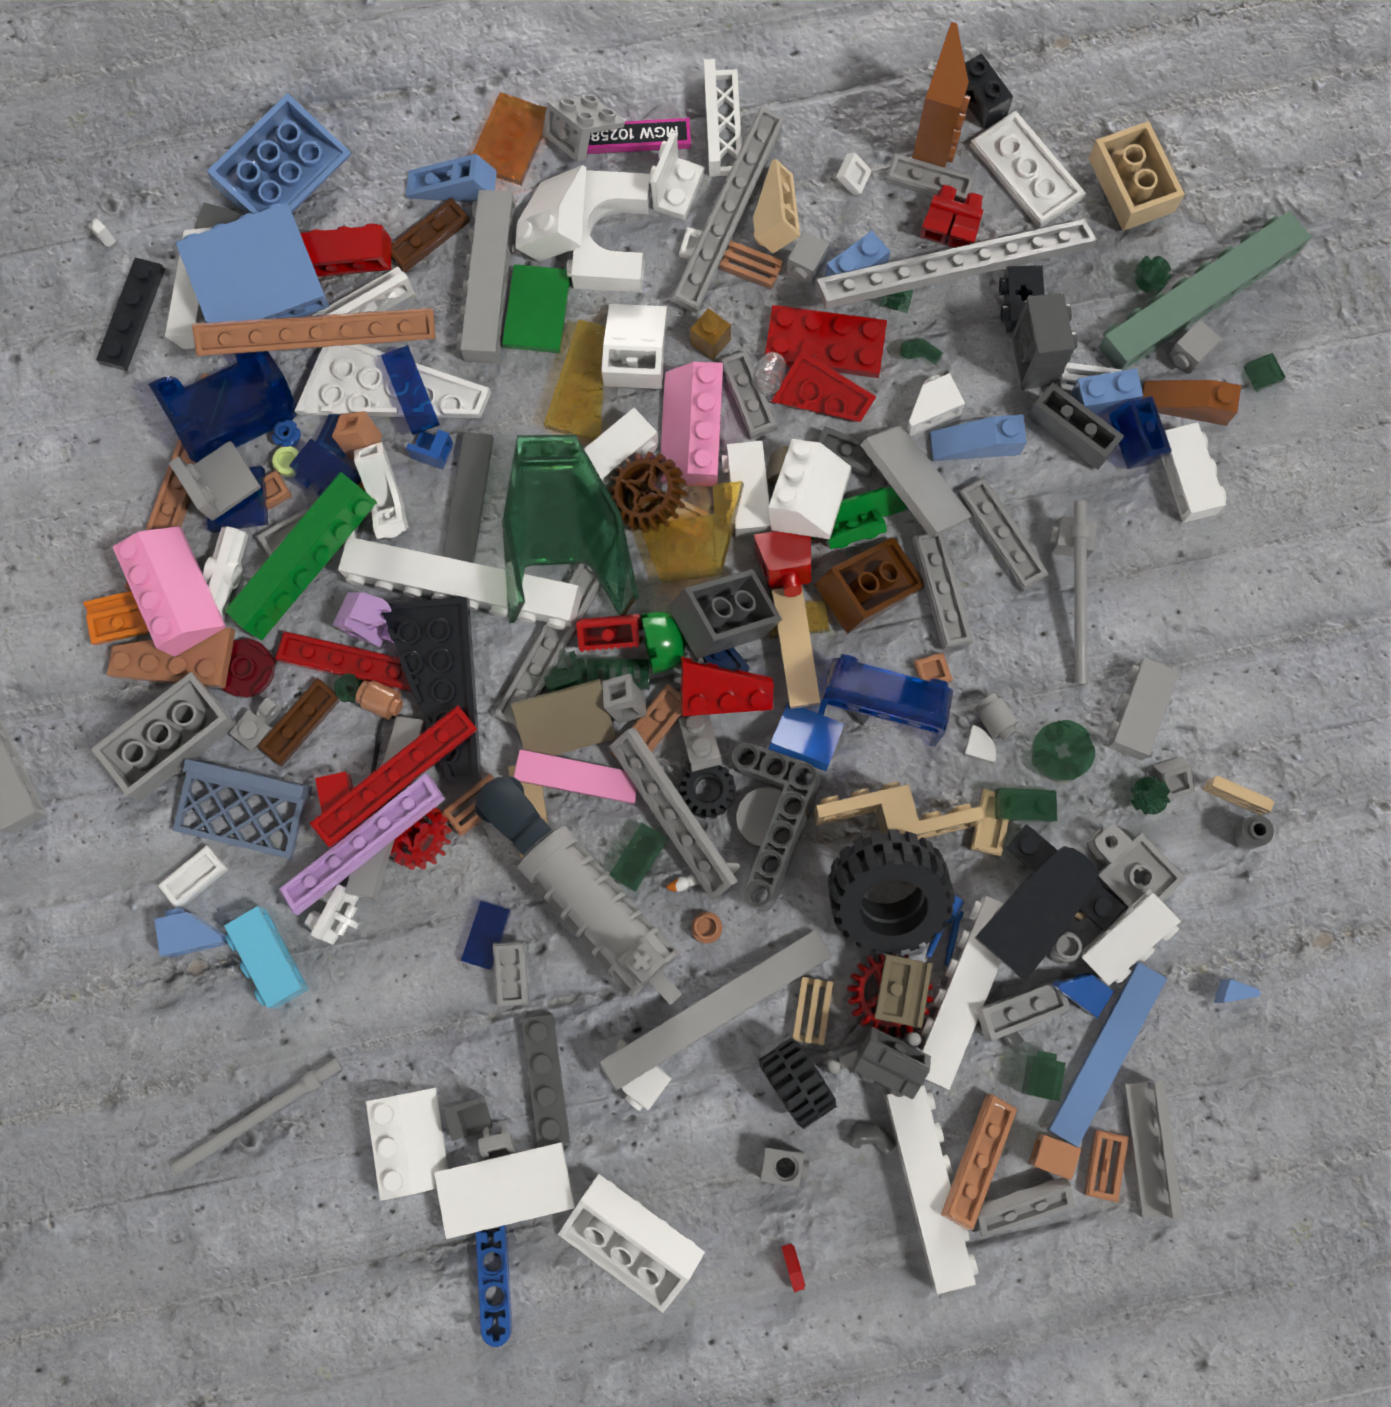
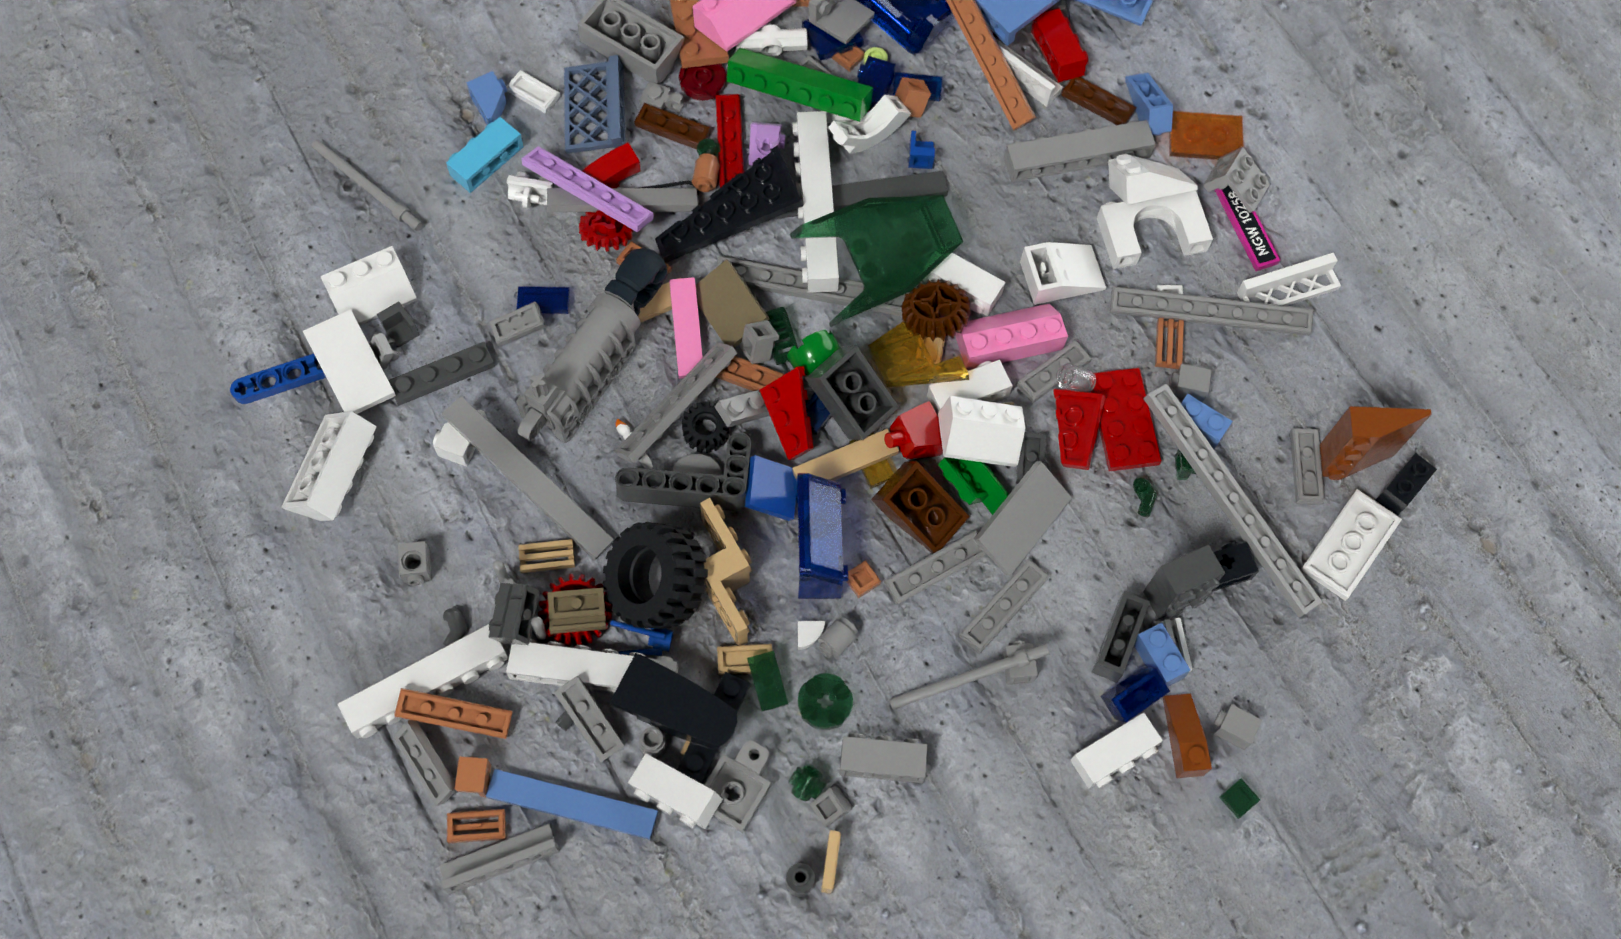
camera: 65 degrees right, 10 degrees down
blue plate [272,420,301,447] -> none
white wing [295,344,491,418] -> none
red tile [309,706,478,848] -> none
clear blue tile [381,345,440,435] -> none
green tile [502,264,571,354] -> none
clear yellow wing [544,319,606,442] -> none
clear green bracket [544,651,588,693] -> none
red brick [576,614,643,652] -> none
clear green plate [609,823,668,893] -> none
white bracket [648,132,705,221] -> none
pearl gold brick [690,308,731,361] -> none
nougat plate [691,912,722,944] -> none
tan slope [753,159,800,253] -> none
black tyre [759,1038,837,1129] -> none
red tile [781,1243,806,1292] -> none
white plate [836,152,872,195] -> none
white slope [906,373,965,436] -> none
red hips [919,184,984,248] -> none
medium blue slope [930,414,1027,461] -> none
clear green brick [1021,1051,1066,1102] -> none
blue tile [1052,973,1114,1018] -> none
tan brick [1088,121,1185,231] -> none
sand green brick [1099,211,1311,371] -> none
clear green gear [1134,256,1172,292] -> none
medium blue slope [1214,979,1261,1003] -> none

